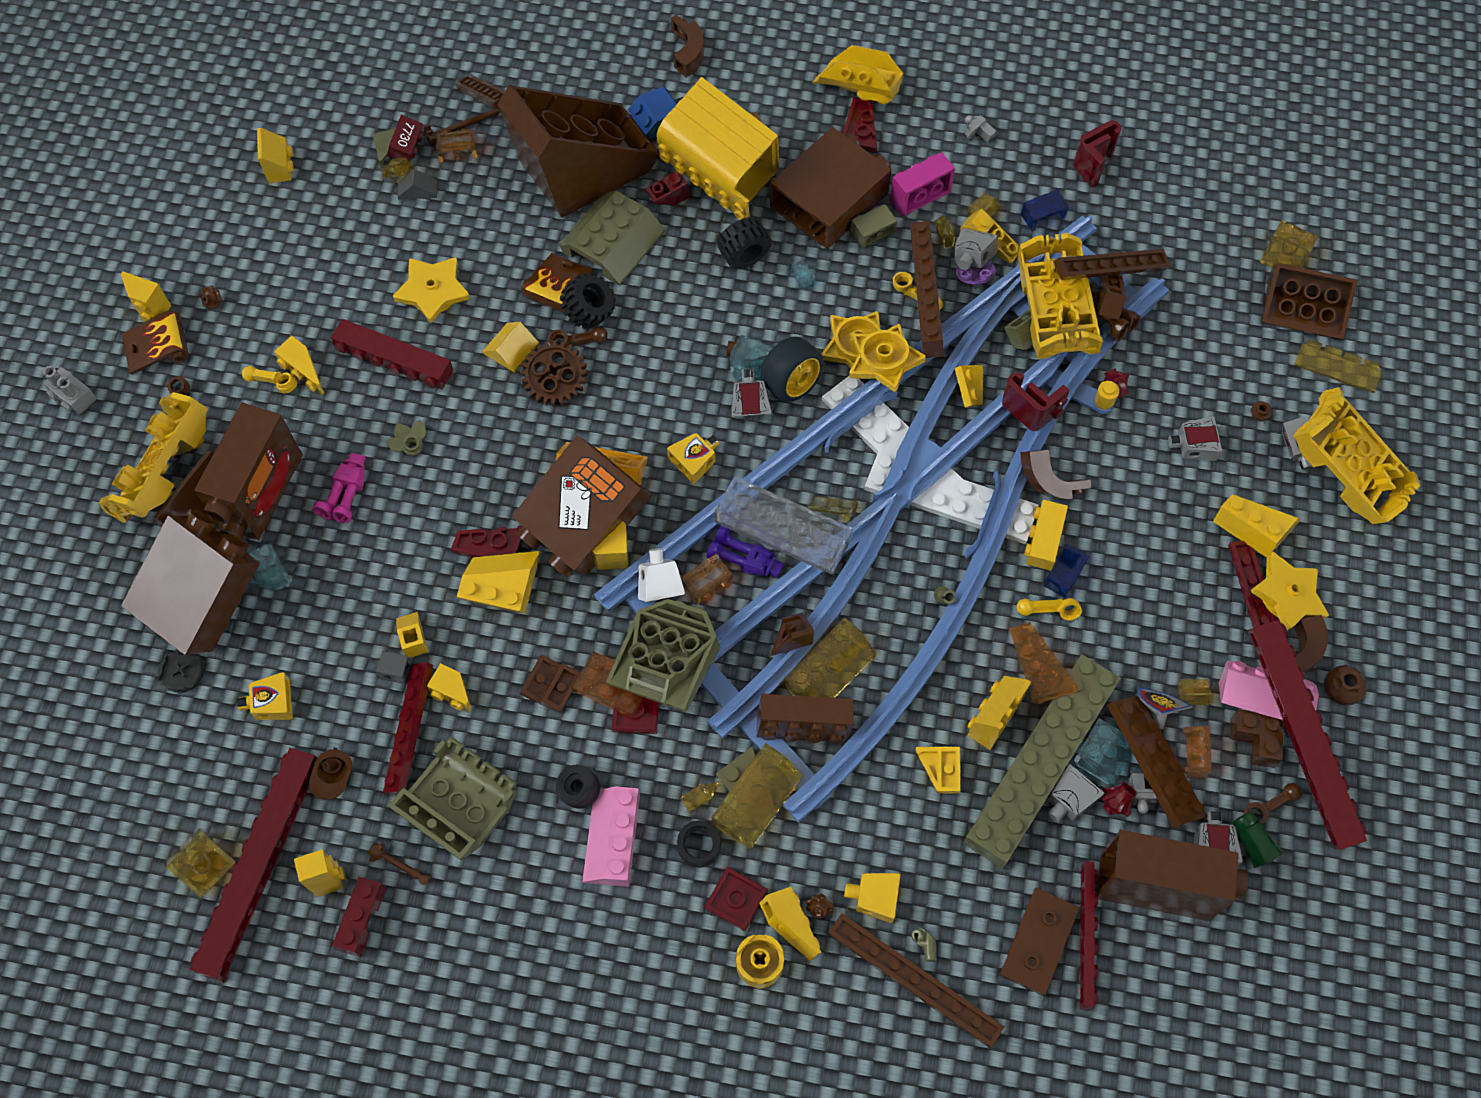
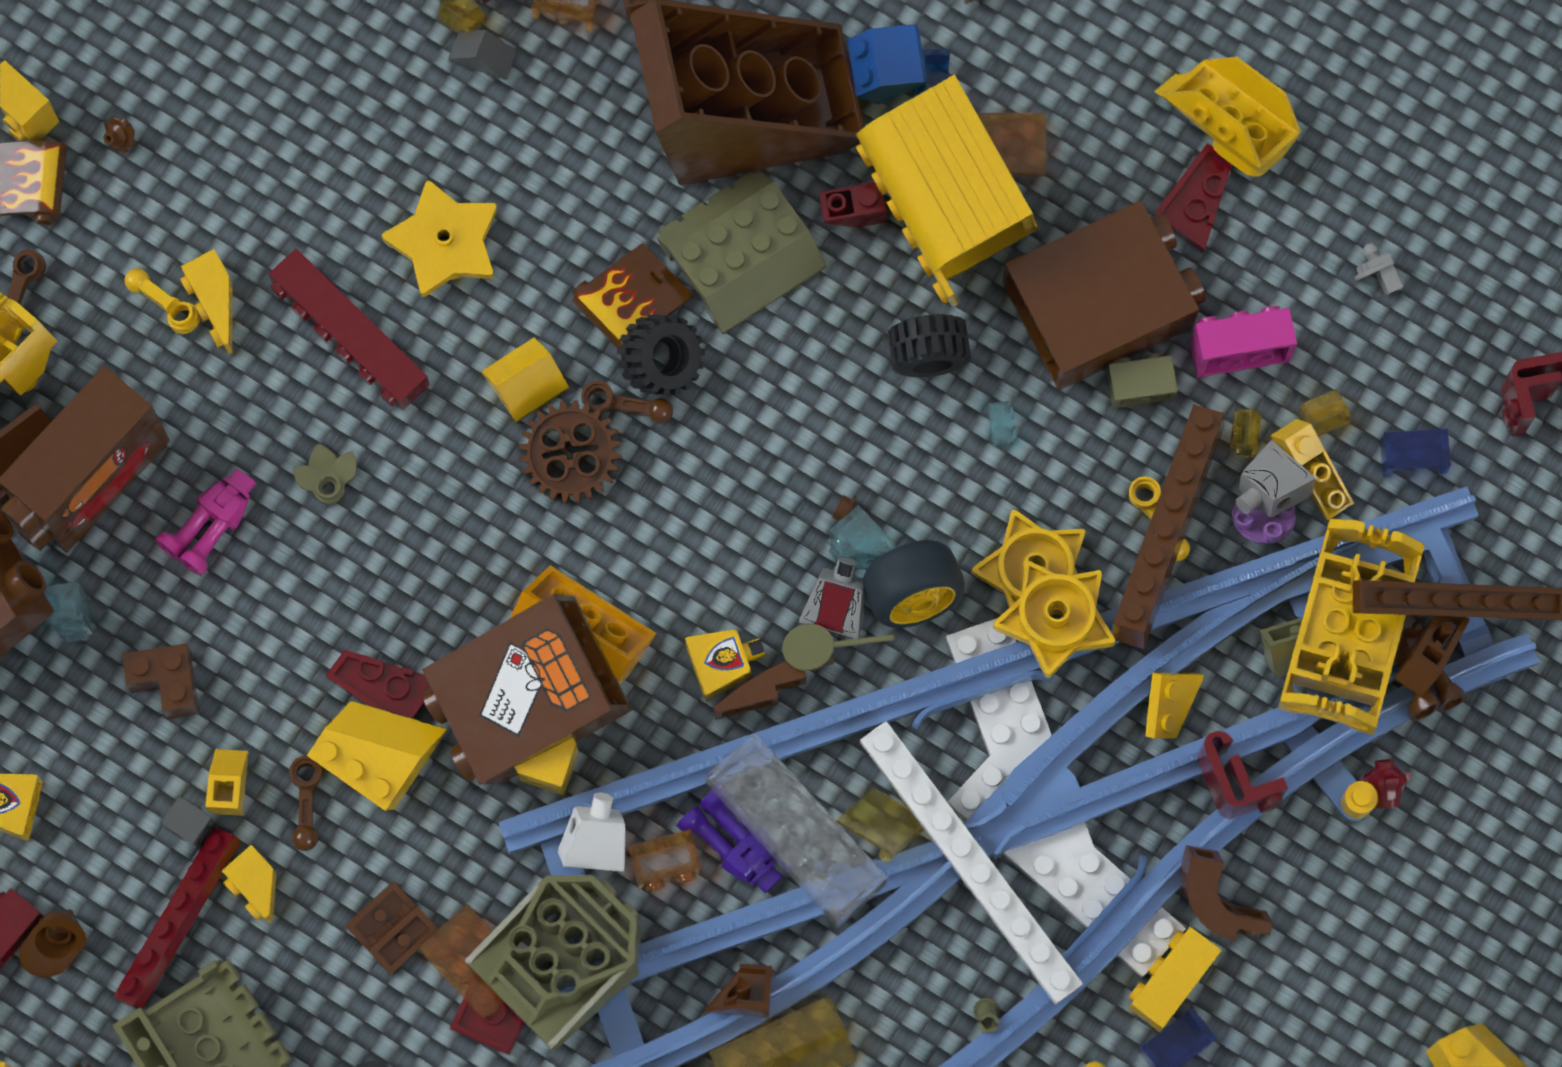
camera: 20 degrees right, 10 degrees up
torso [1168,416,1222,461] -> none
none -> reddish brown brick [122,644,200,719]
none -> reddish brown piece [289,755,323,851]
none -> reddish brown slope [714,654,834,720]
none -> olive piece [782,624,895,671]
none -> white plate [860,721,1083,1005]

